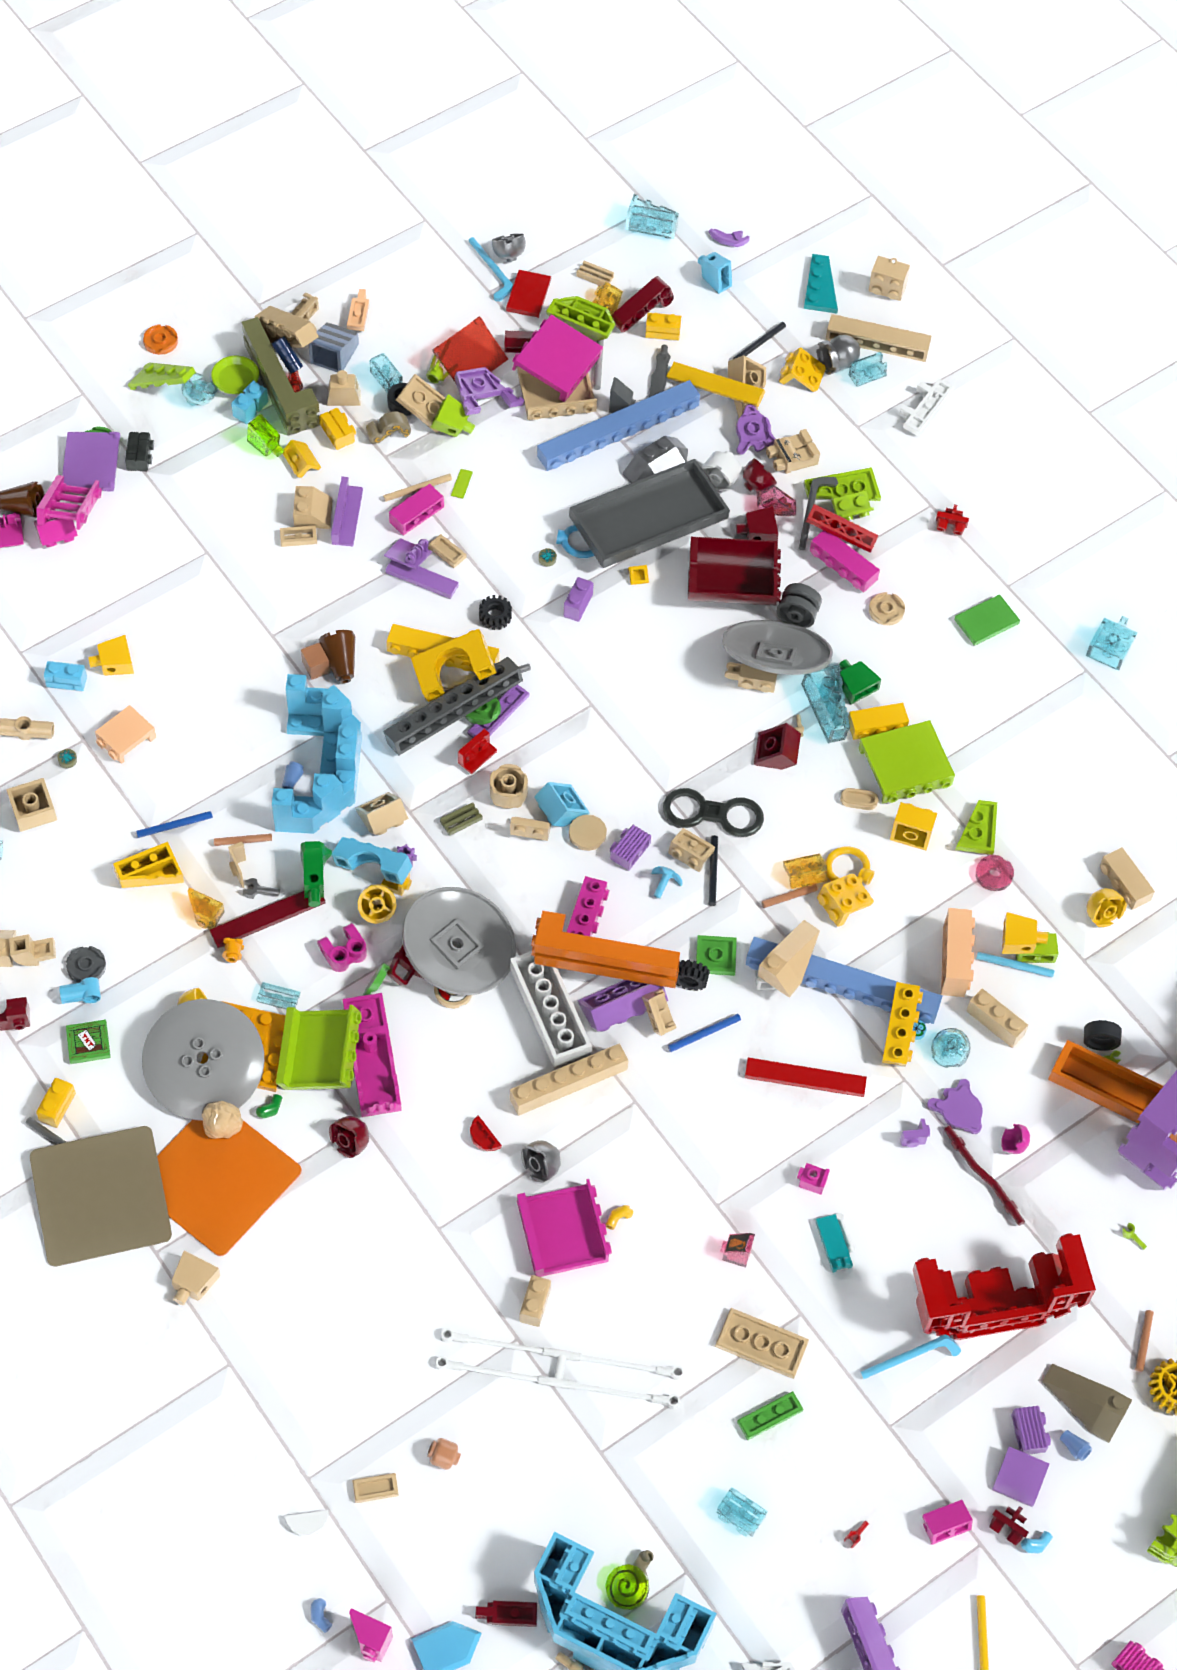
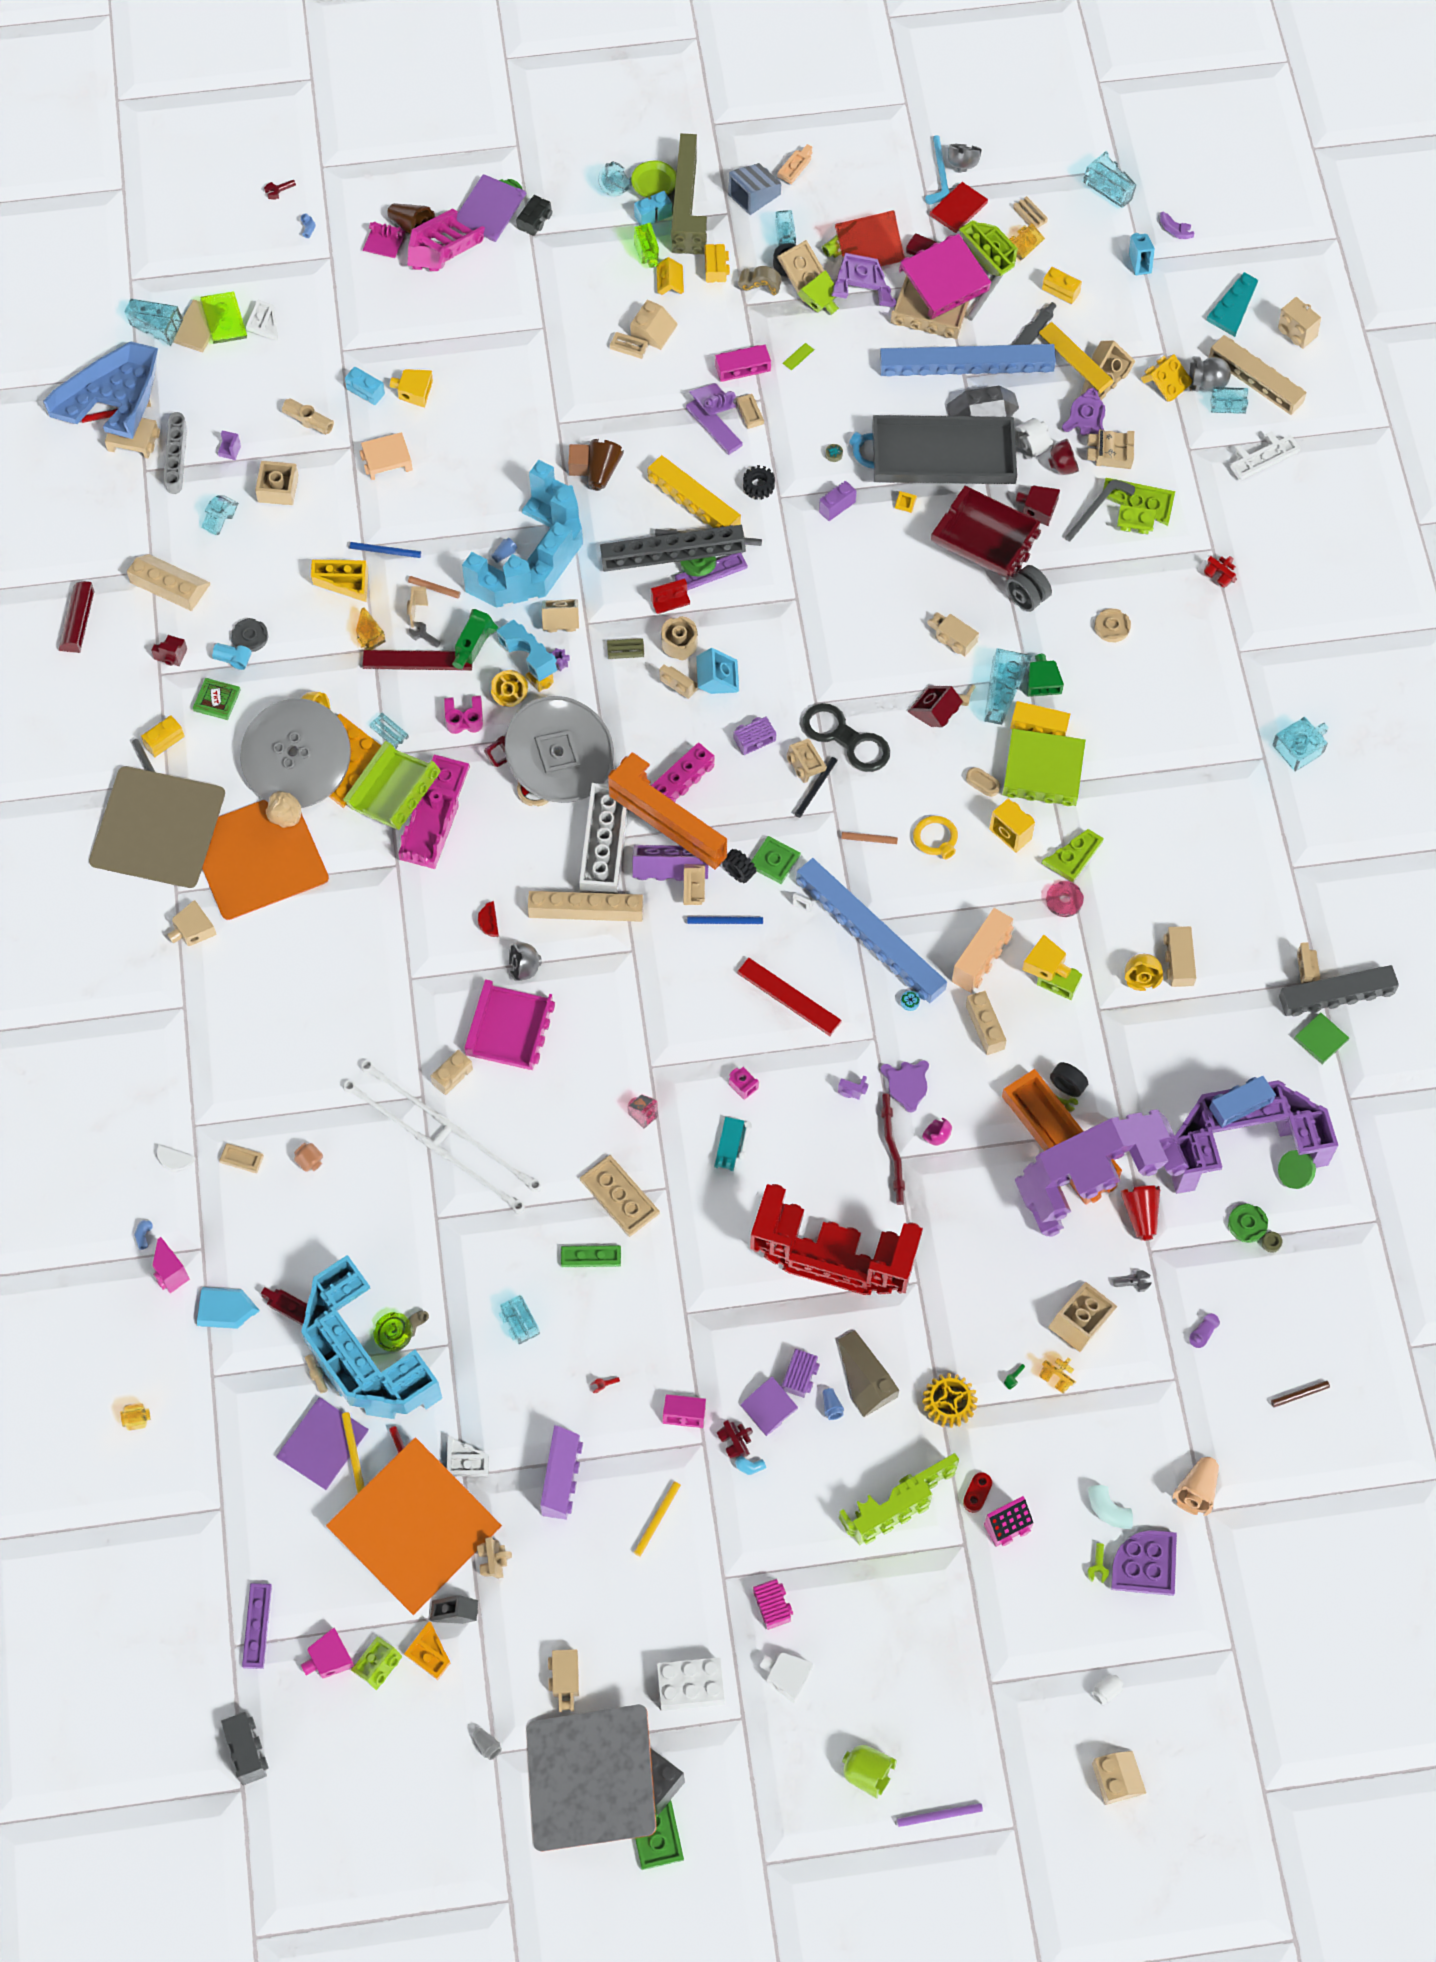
camera: 30 degrees right, 5 degrees up
tan brick [9,934,56,966] -> none
tile [57,749,77,768] -> none
lime wing [128,362,196,390] -> none
orange tile [143,324,178,355] -> none
light orange brick [222,938,244,963] -> none
tan wedge [254,306,319,348] -> none
green arm [256,1094,283,1118] -> none
dark blue axle [272,336,303,374] -> none
tan hinge [288,293,319,320] -> none
clear red cone [288,371,303,393] -> none
tan torso [327,370,361,406] -> none
dark red cylinder [329,1116,369,1158] -> none
medium lavender panel [331,476,363,547] -> none
bright green tile [362,962,390,996] -> none
tan bar [383,473,452,502] -> none
yellow arch [411,629,497,702] -> none
tan tile [569,815,607,851] -> none
yellow arm [605,1205,633,1230] -> none
dark grey slope [609,377,636,413] -> none
dark red beam [612,276,674,333] -> none
medium azure plant [651,866,683,899] -> none
light grey dish [722,620,833,675] -> none
black bar [733,321,786,359] -> none
clear pink slope [756,484,796,516] -> none
tan wedge [758,920,820,998] -> none
clear yellow bracket [783,853,828,889] -> none
red fence [806,504,879,553] -> none
dark pink brick [810,530,880,593] -> none
yellow bracket [817,874,874,927] -> none
medium azure piece [861,1335,961,1379] -> none
yellow brick [882,982,923,1067] -> none
clear light blue cylinder [931,1028,971,1068] -> none
bright green tile [954,594,1020,646] -> none
medium azure bar [976,952,1055,977] -> none
lime hand [1122,1223,1147,1250] -> none
nougat bar [1135,1310,1154,1372] -> none

